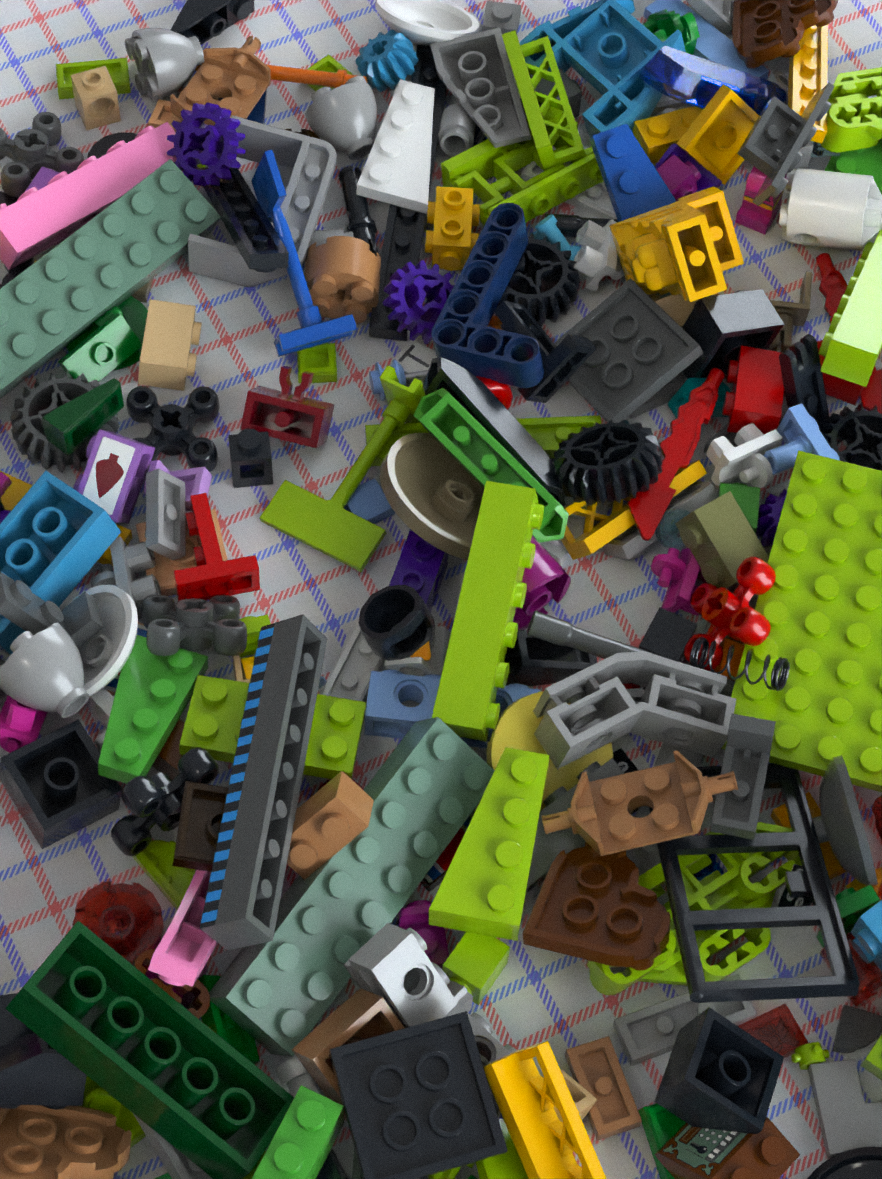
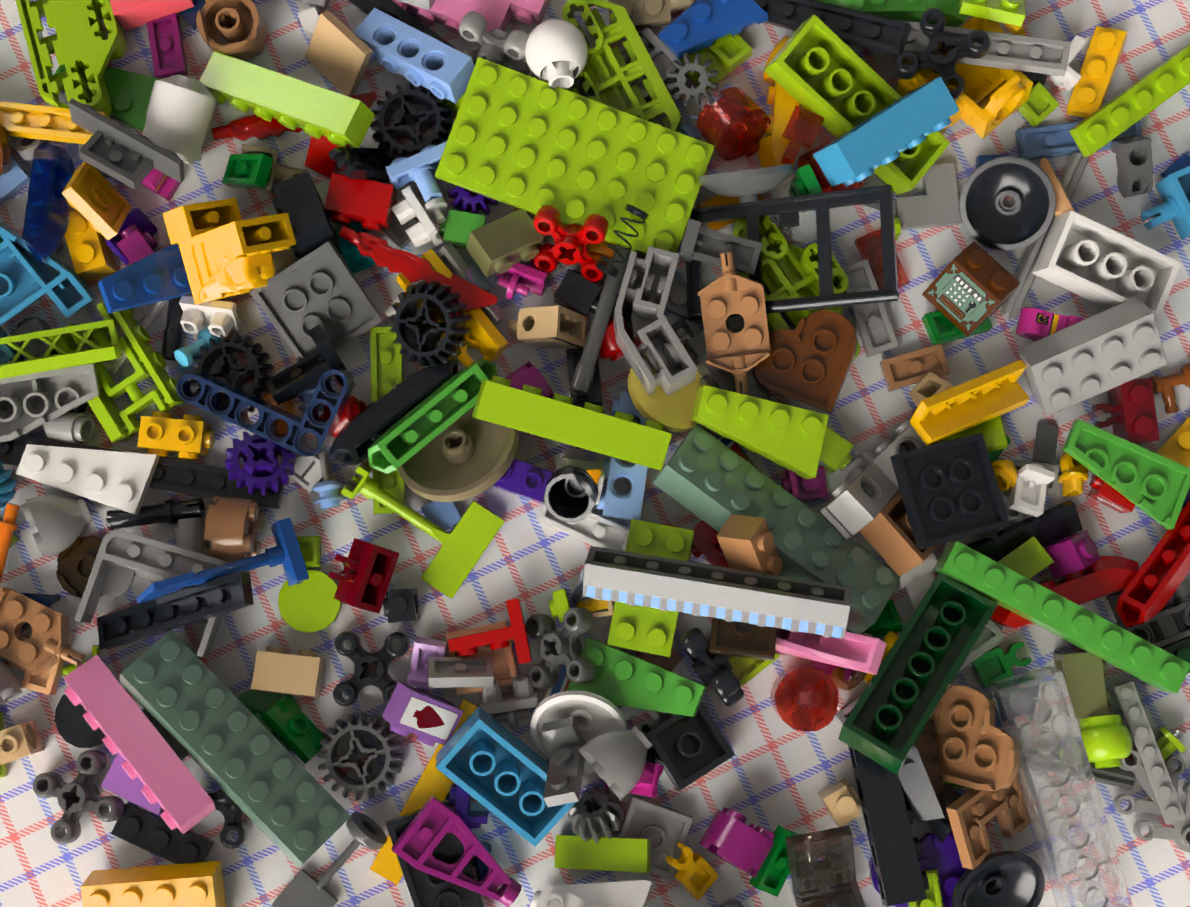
camera: 85 degrees left, 25 degrees up
dark green slope [42,378,124,456] -> none
dark purple gear [167,102,246,186] -> none
black slope [654,1007,784,1134] -> none
none -> green plate [222,154,274,188]
none -> lime tile [278,570,342,633]
none -> tan torso [508,305,588,348]

